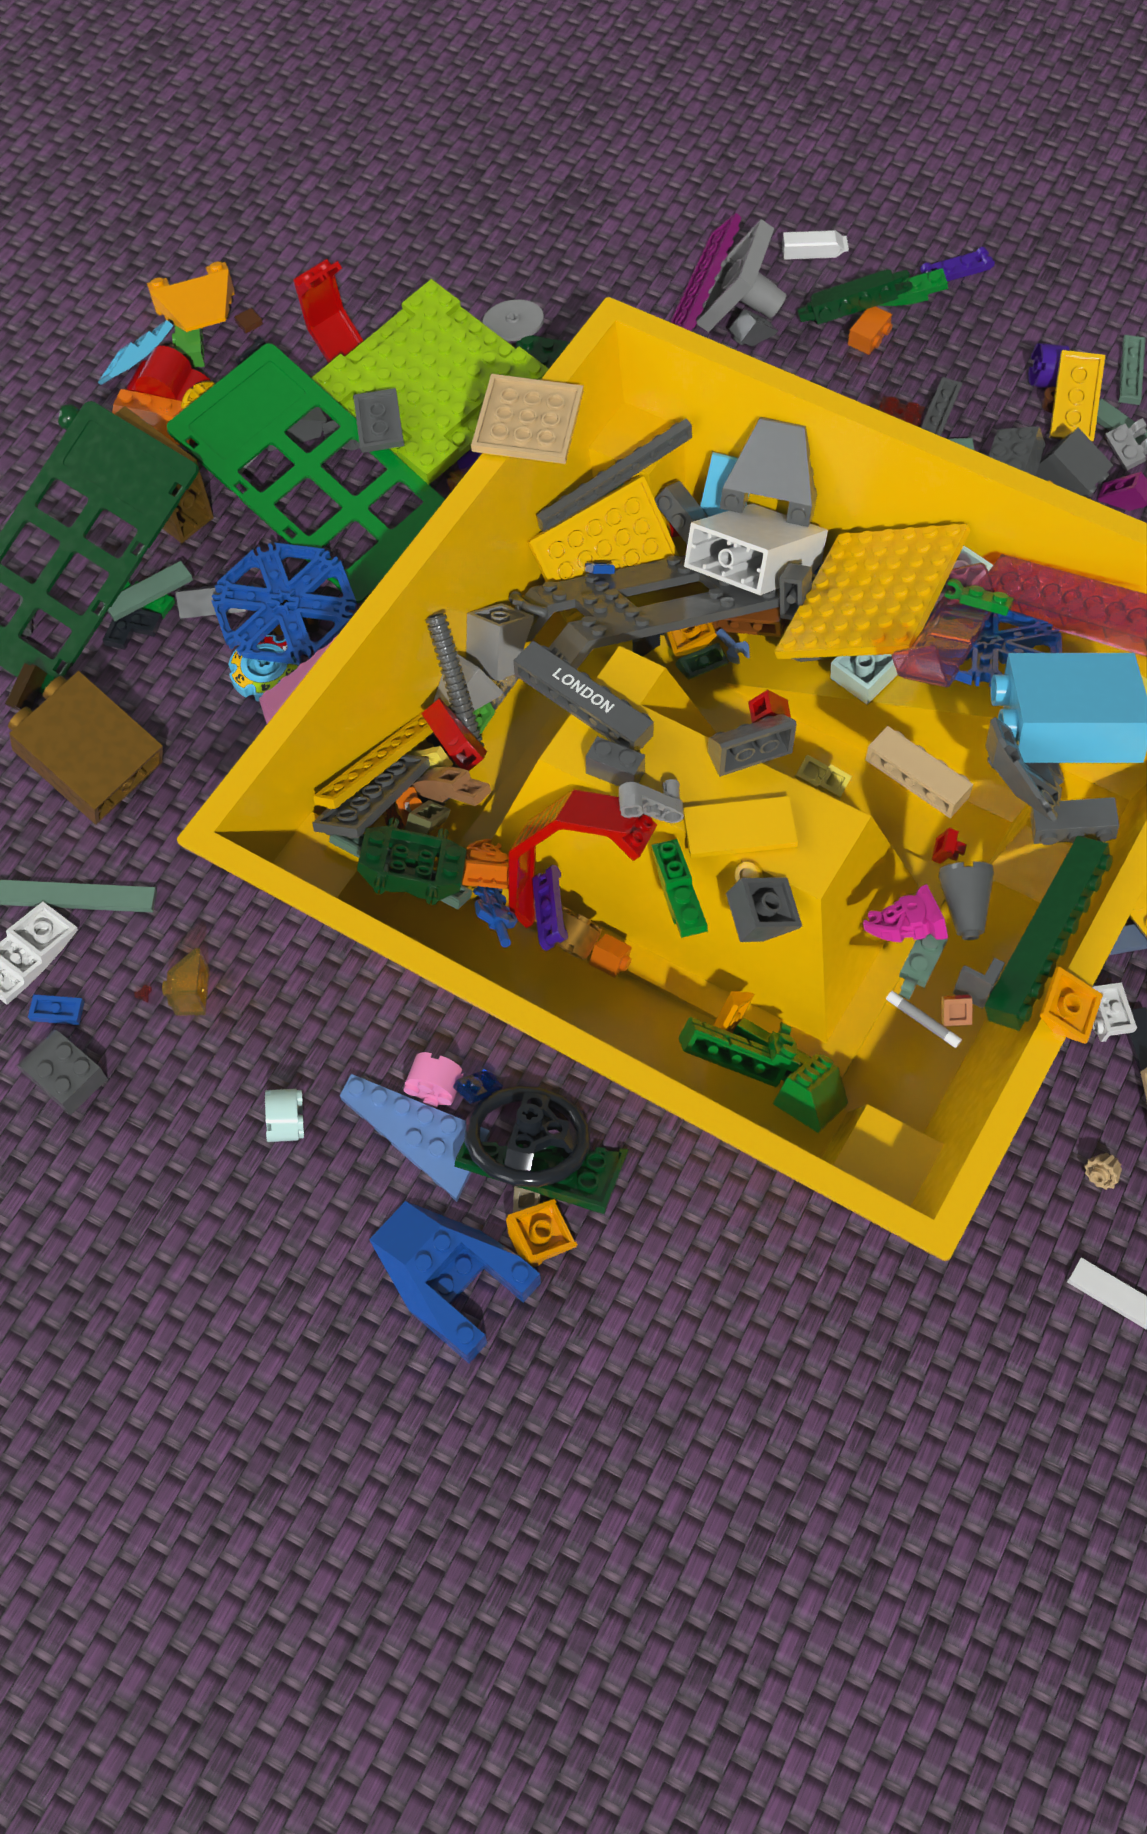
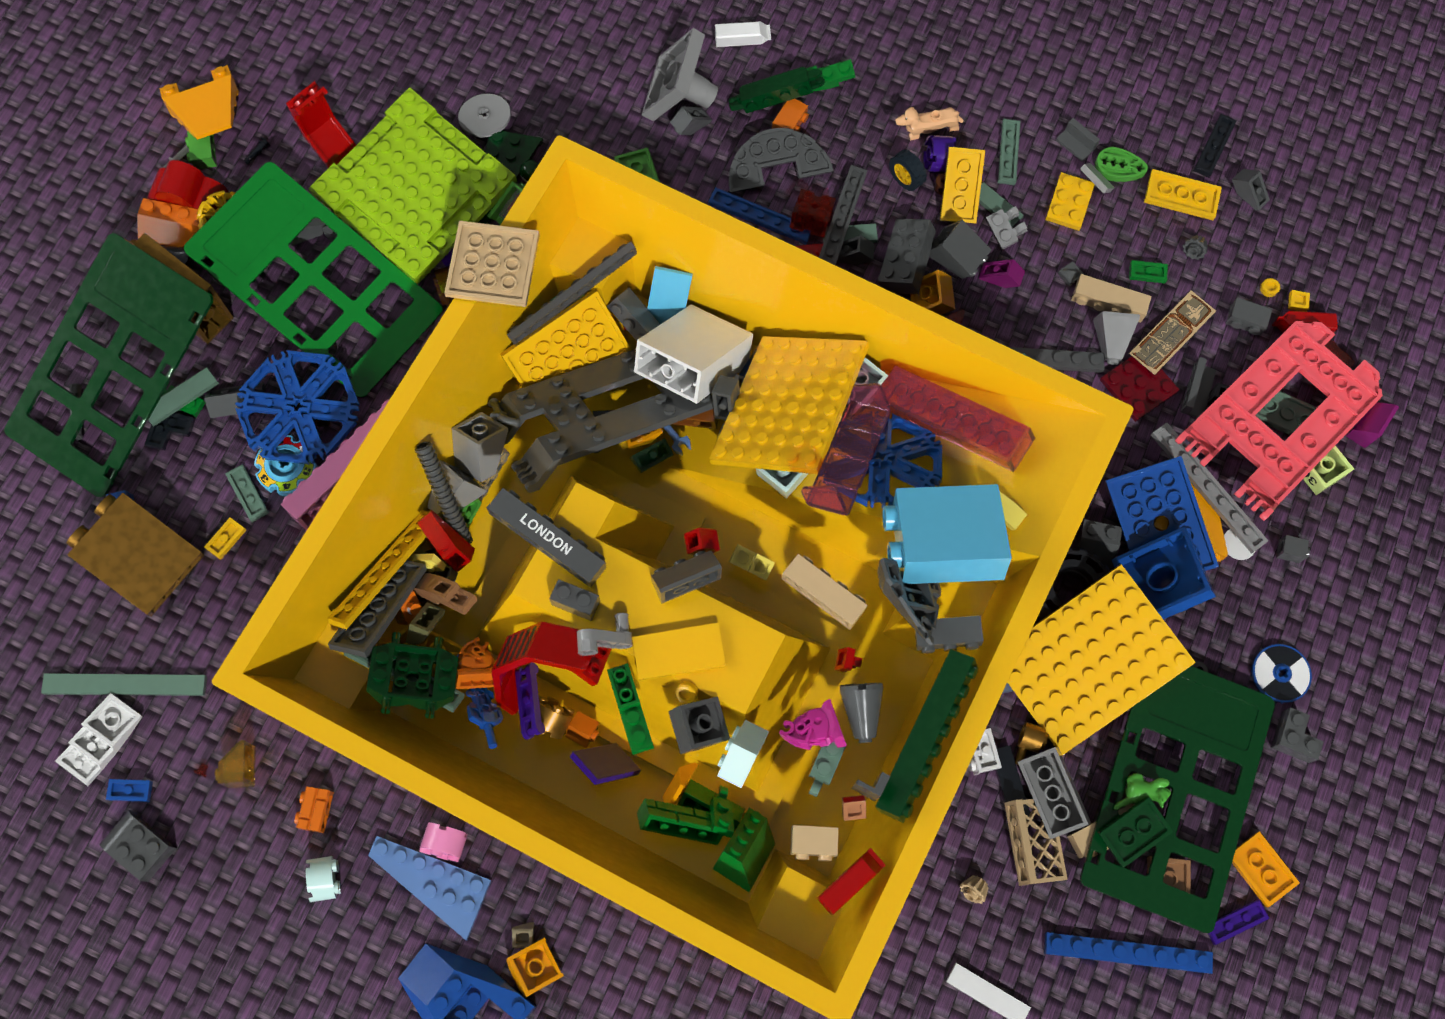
camera: 10 degrees left, 10 degrees up
dark brown panel [5,663,47,711] -> none
dark green piece [58,404,80,430] -> none
medium azure slope [97,320,174,385] -> none
reddish brown tile [234,308,263,334] -> none
dark grey plate [353,388,404,453] -> none
clear blue plate [453,1069,503,1104] -> none
dark green wing [454,1142,629,1215] -> none
black piece [464,1085,590,1188] -> none
blue tile [585,562,615,574] -> none
magenta plate [670,213,742,331] -> none
wedge [720,417,817,527] -> none
light grey bar [886,991,962,1048] -> none
dark purple plate [920,247,995,282] -> none
green plate [944,578,1014,616] -> none
light orange slope [1040,966,1103,1043] -> none
none -> yellow plate [204,517,246,560]
none -> sand green tile [225,464,269,522]
none -> orange brick [294,786,334,833]
none -> tile [570,743,641,785]
none -> light aqua brick [717,720,769,788]
none -> dark grey plate [728,128,834,193]
none -> tan brick [790,825,838,861]
none -> red piece [816,848,886,915]
none -> black wheel [889,149,927,191]
none -> light nougat animal [895,107,964,141]

